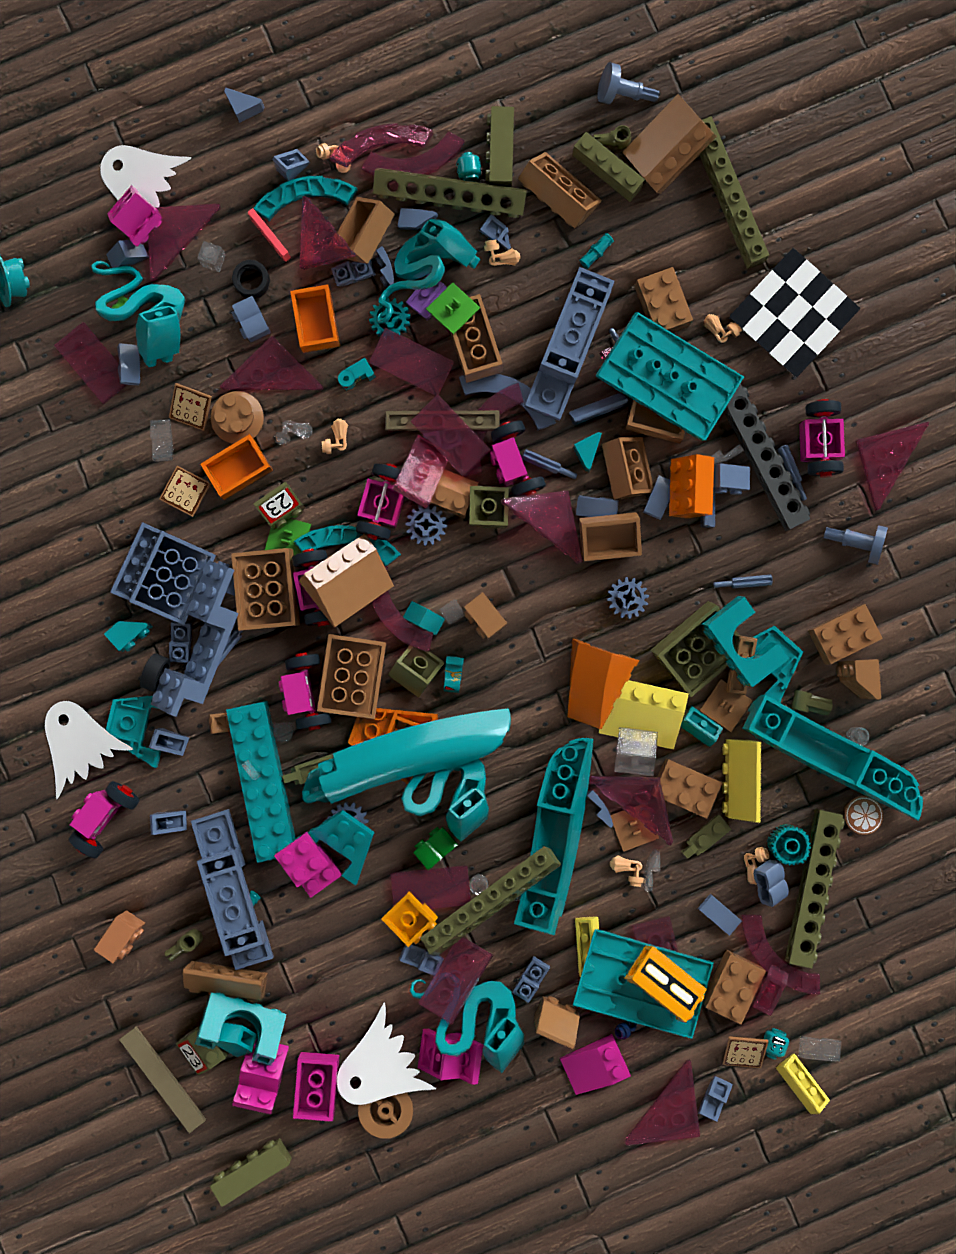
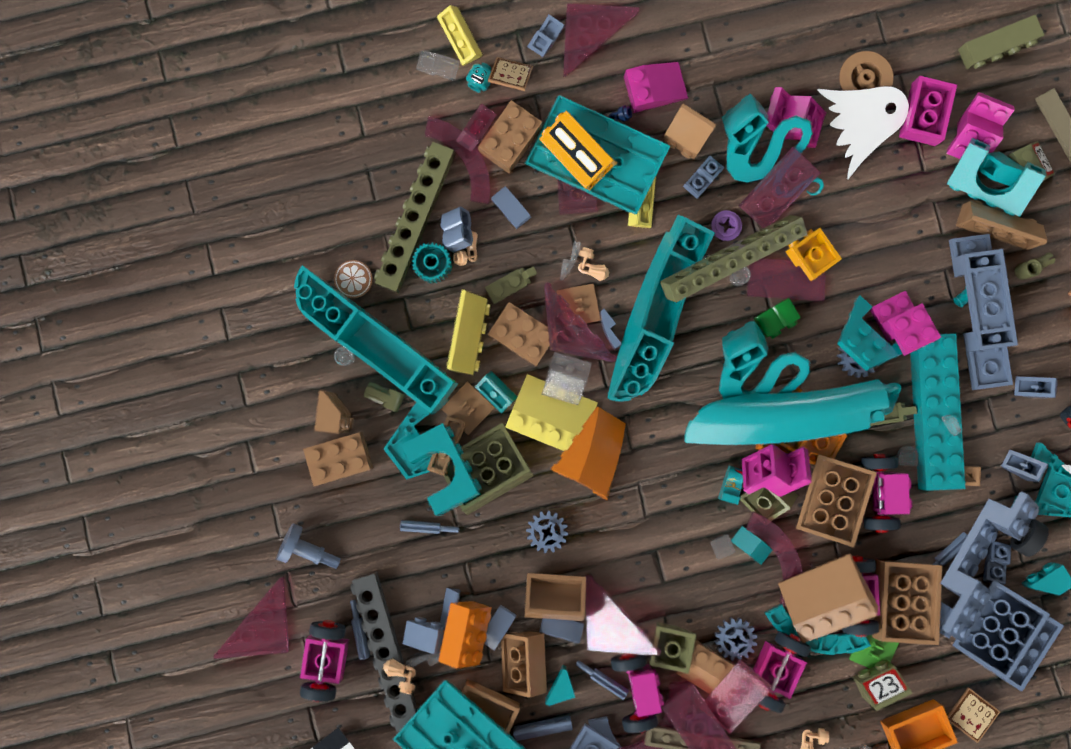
camera: 175 degrees left, 0 degrees up
sand blue slope [399,943,444,976] -> none
medium nougat piece [464,592,507,640] -> none
none -> light nougat piece [383,659,416,695]
none -> medium lavender gear [711,210,742,241]
none -> dark pink bracket [742,444,812,497]

